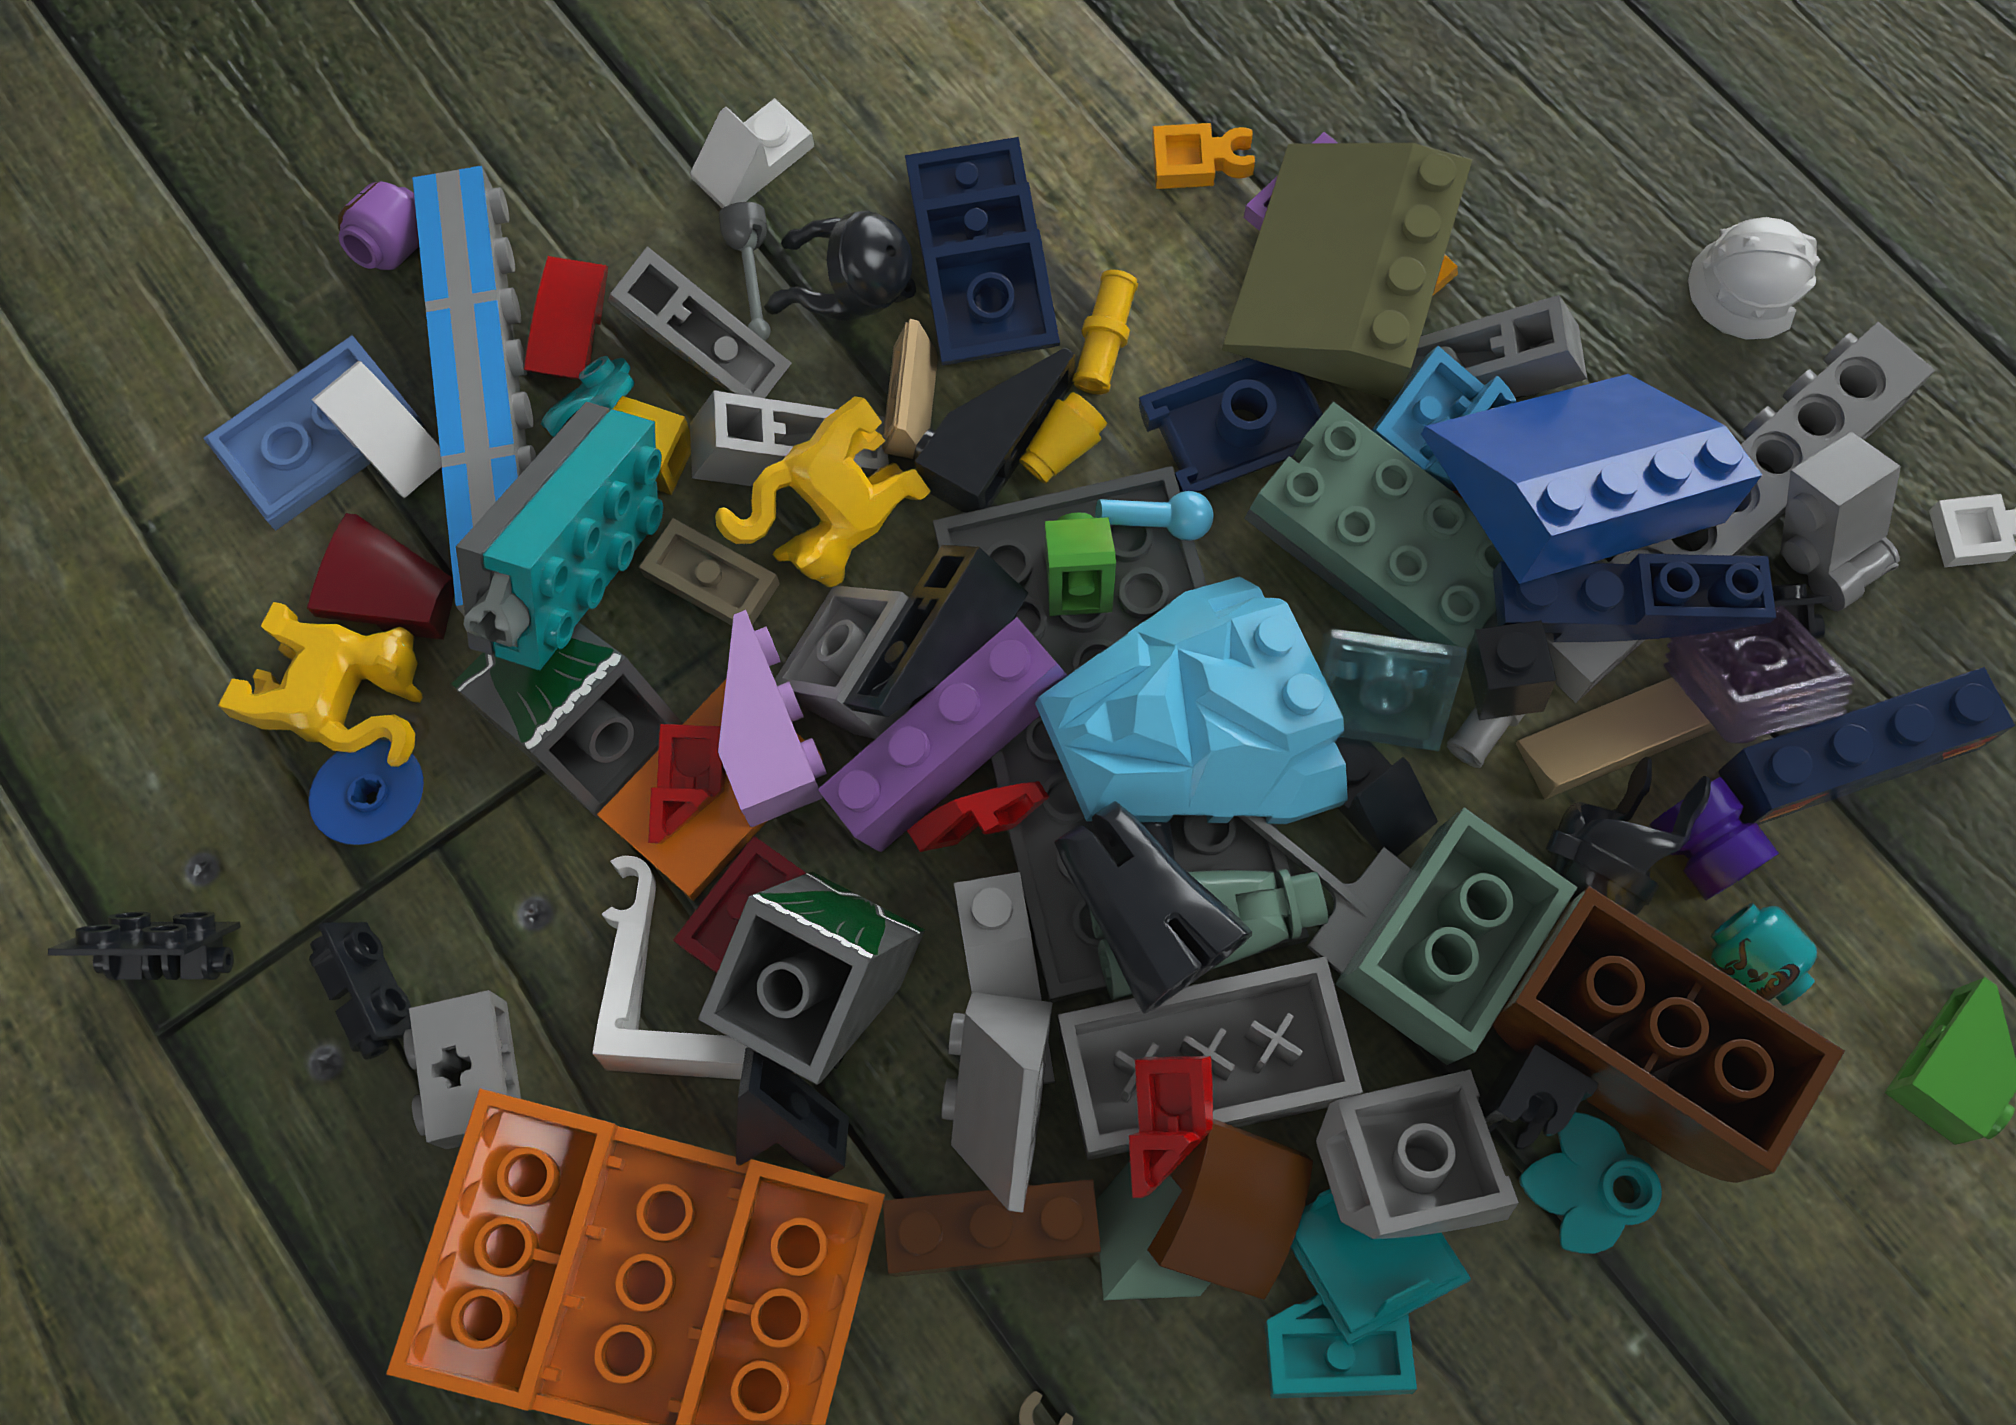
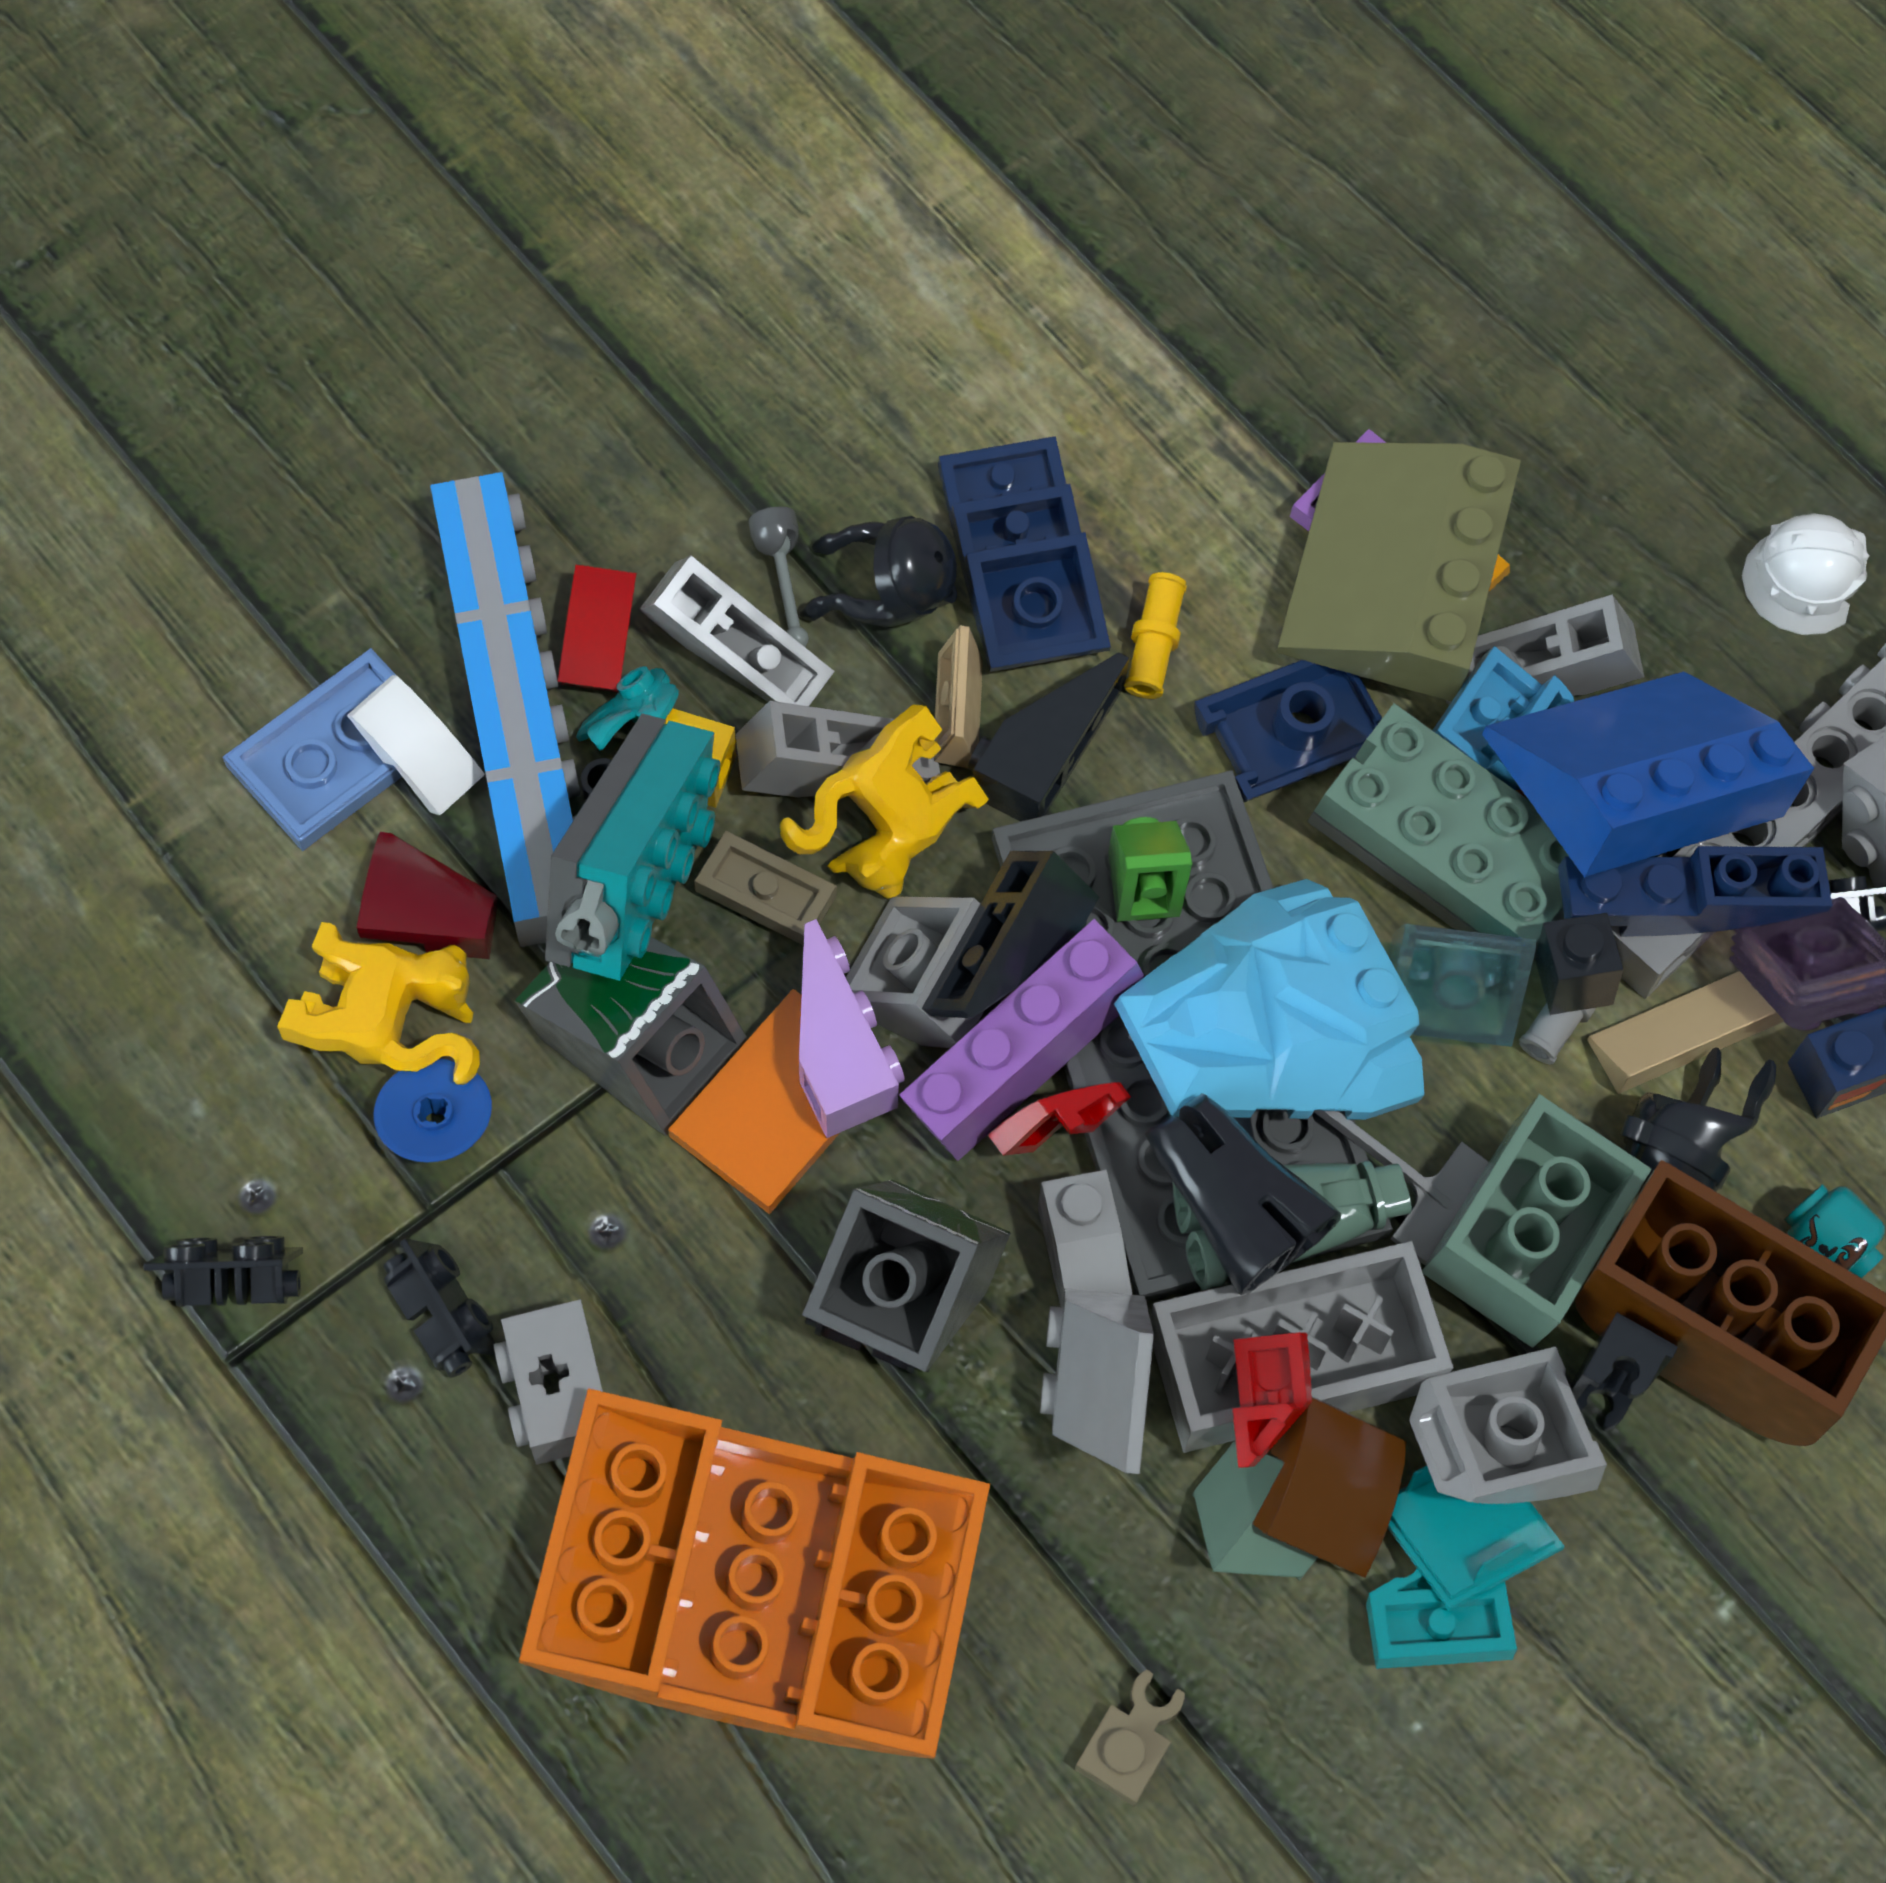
camera: 10 degrees left, 5 degrees down
medium lavender head [338,181,419,270] -> none
white hinge [593,856,796,1080] -> none
red slope [648,724,726,844] -> none
dark red plate [673,836,806,974] -> none
white slope [690,98,815,209] -> none
black slope [736,1047,849,1179] -> none
reddish brown brick [883,1179,1101,1277] -> none
yellow cone [1019,392,1107,484] -> none
medium azure bar [1095,491,1214,541] -> none
light orange plate [1152,123,1255,189] -> none
black slope [1335,723,1438,857] -> none
teal plate [1519,1112,1662,1254] -> none
dark purple wheel [1649,777,1779,901] -> none

